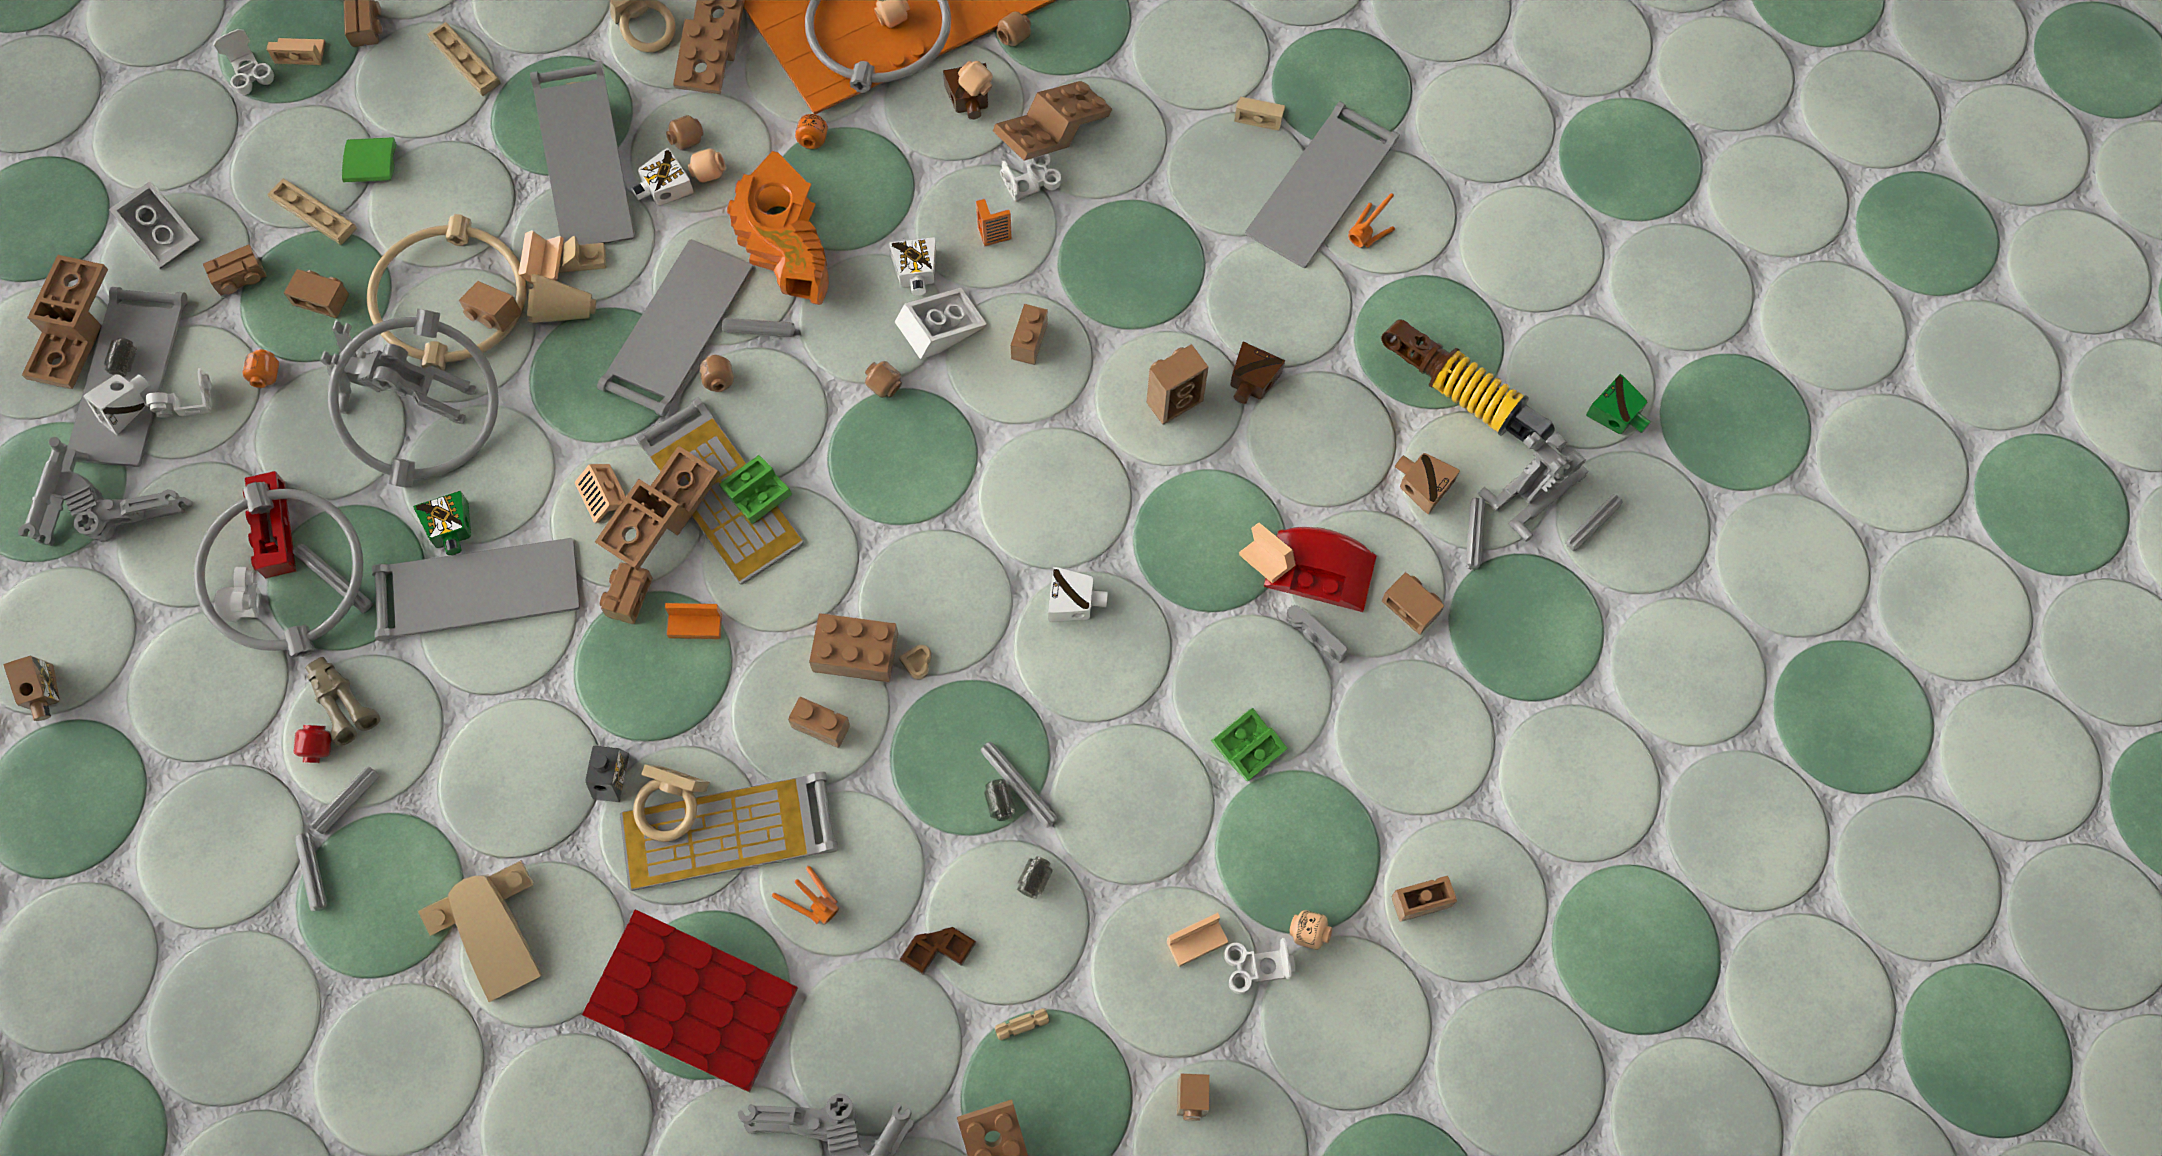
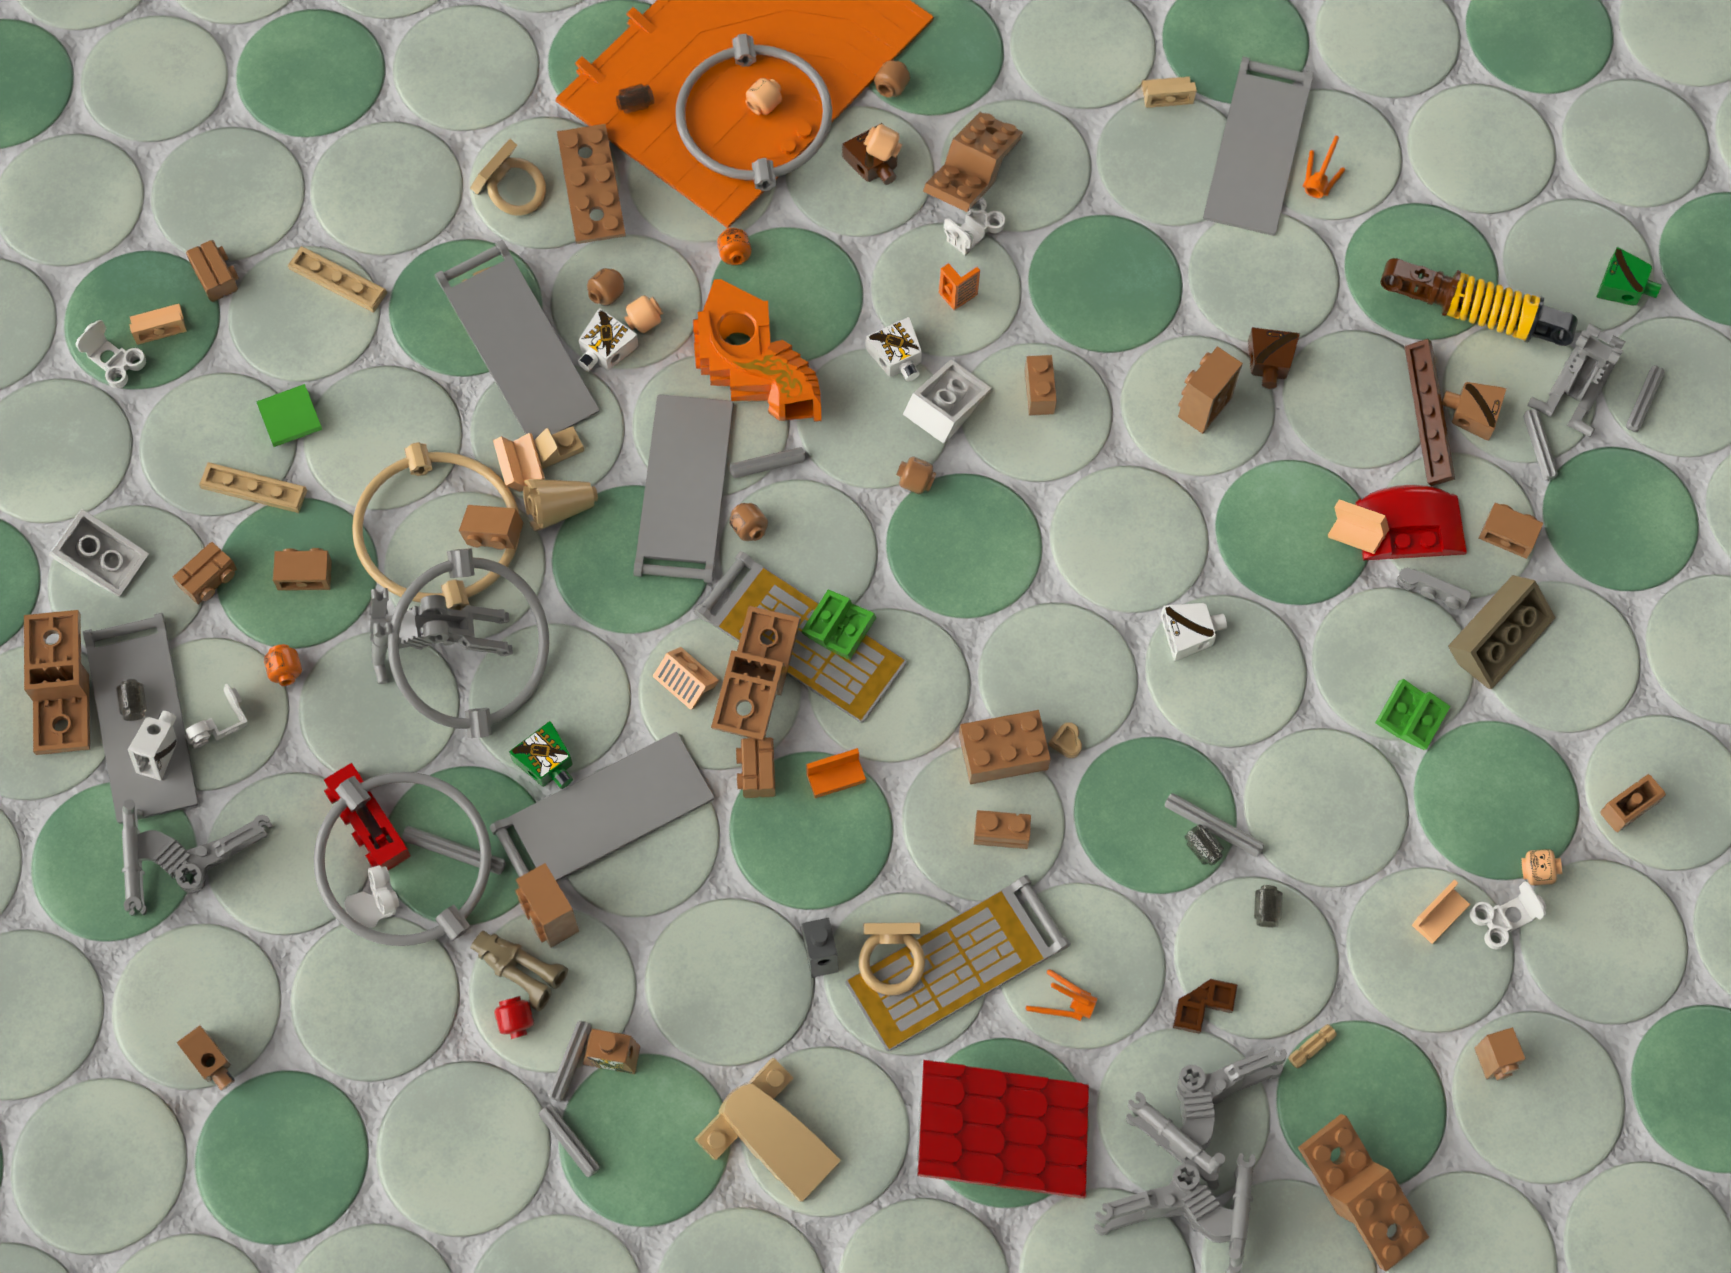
camera: 20 degrees left, 0 degrees up
none -> medium nougat brick [515,863,580,948]
none -> medium nougat torso [583,1029,641,1074]
none -> light grey piece [1126,1047,1287,1190]
none -> reddish brown plate [1404,339,1455,487]
none -> dark tan slope [1448,575,1556,689]

